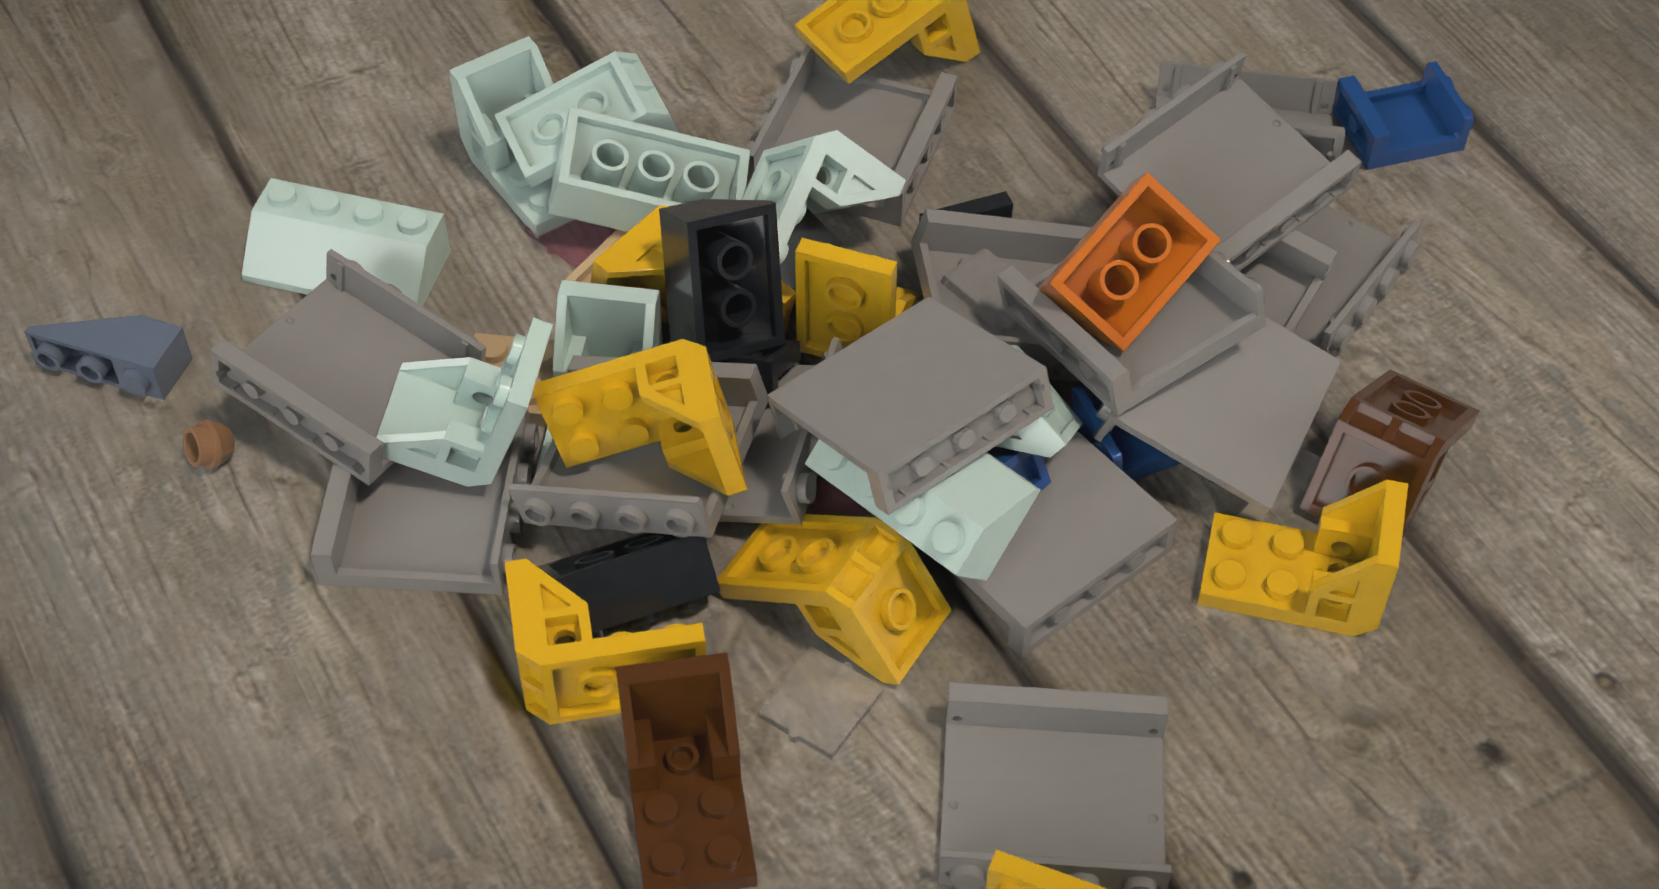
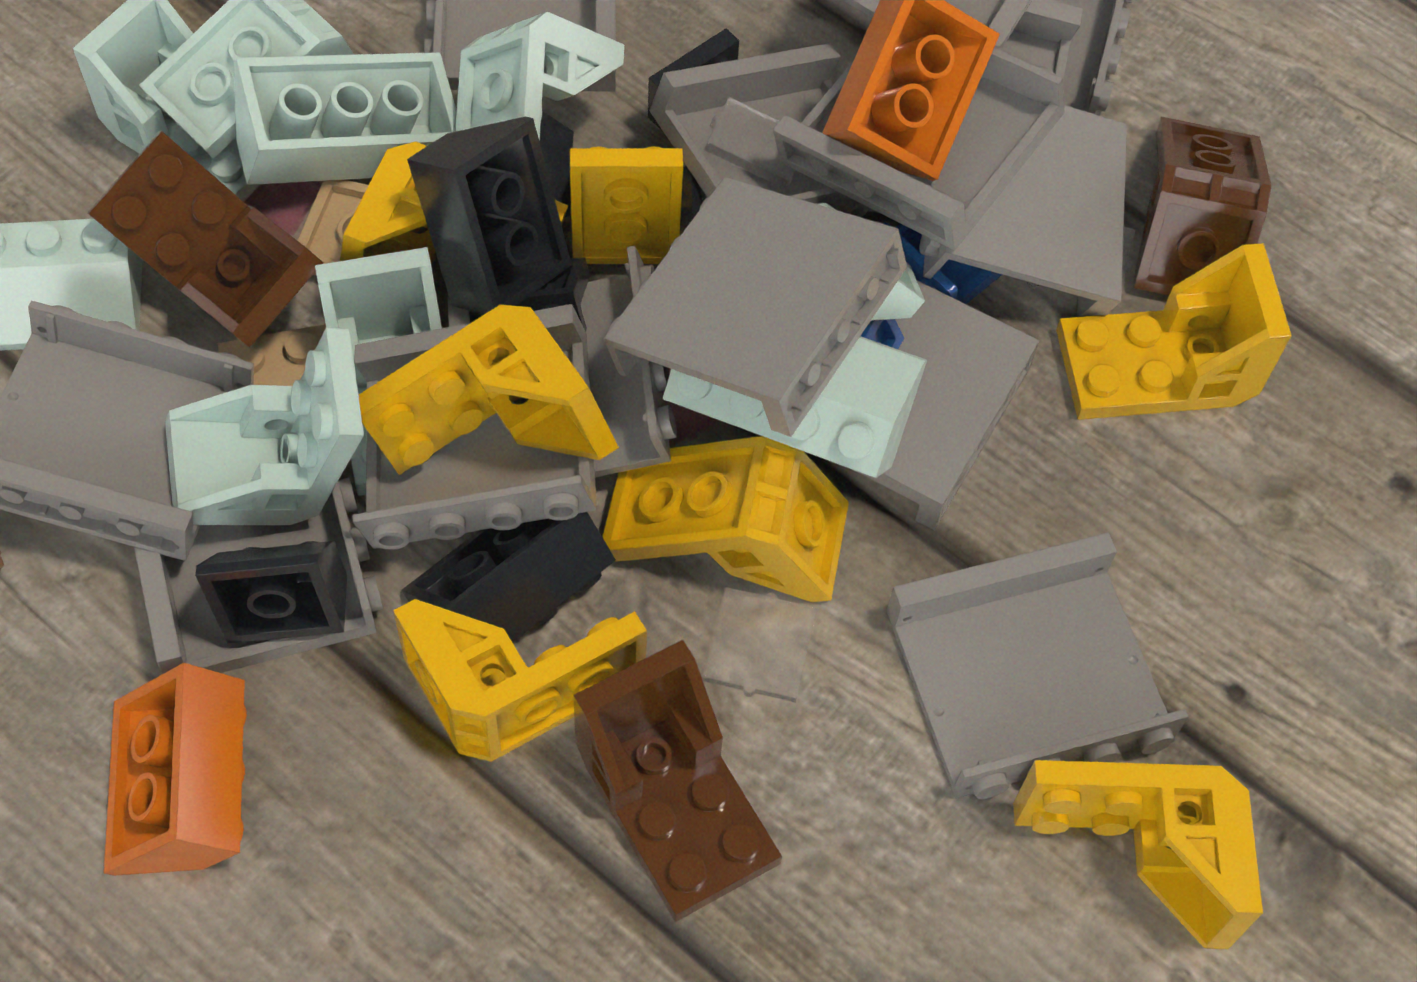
camera: 25 degrees left, 10 degrees up
none -> reddish brown bracket [87,131,324,348]
none -> orange slope [104,663,247,876]
none -> black slope [195,541,347,644]

